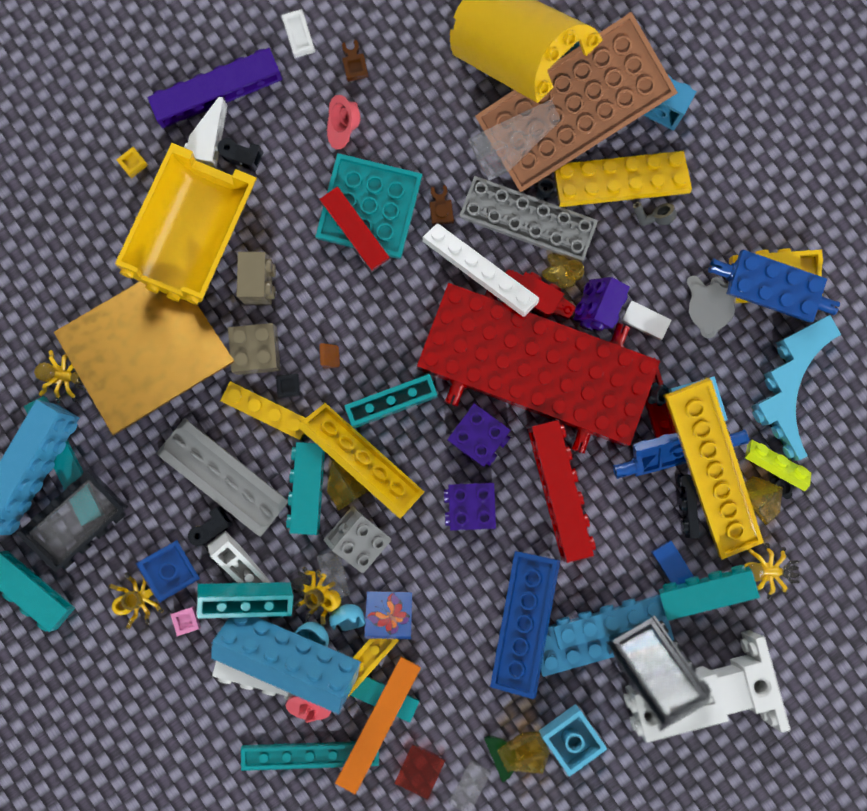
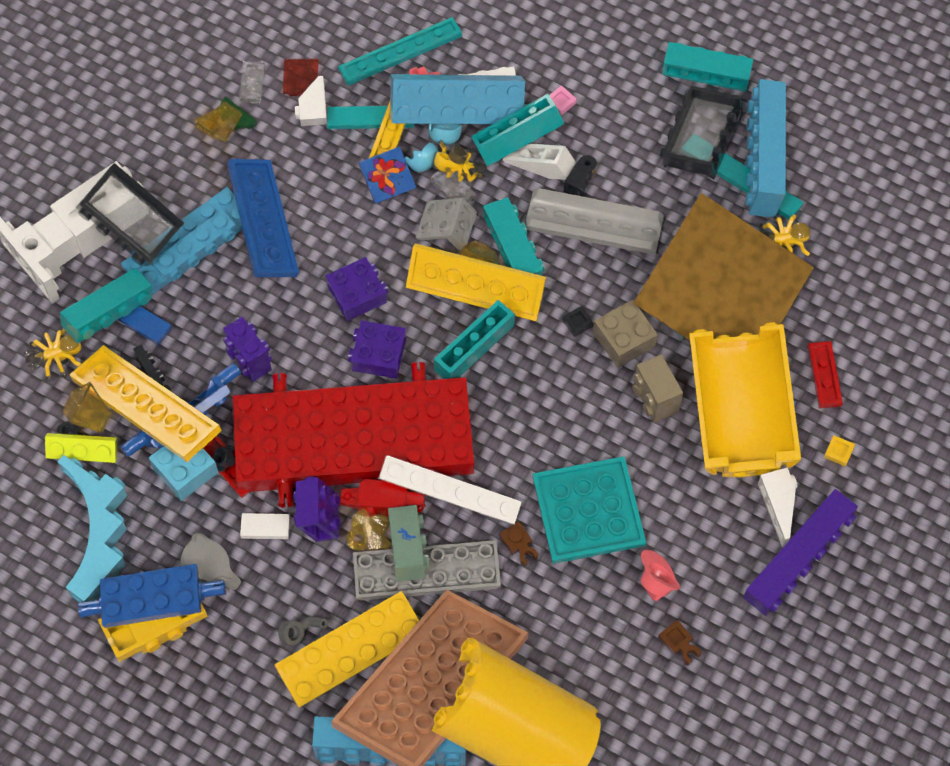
camera: 155 degrees right, 20 degrees down
yellow animal [108,572,164,630] -> none
blue tile [136,540,200,604] -> none
black leg [217,138,264,172] -> none
yellow plate [220,381,305,440] -> none
white tile [282,9,315,58] -> none
dark orange slope [319,343,340,368] -> none
red tile [320,186,390,271] -> none
orange tile [335,656,421,795] -> none
clear wedge [468,99,561,181] -> none
red brick [527,420,596,563] -> none
black plate [533,178,557,200] -> none
medium azure brick [539,704,607,777] -> none
none -> dark purple brick [223,316,272,382]
none -> white slope [295,76,327,126]
none -> sand green brick [388,505,429,582]
none -> red tile [807,341,843,409]

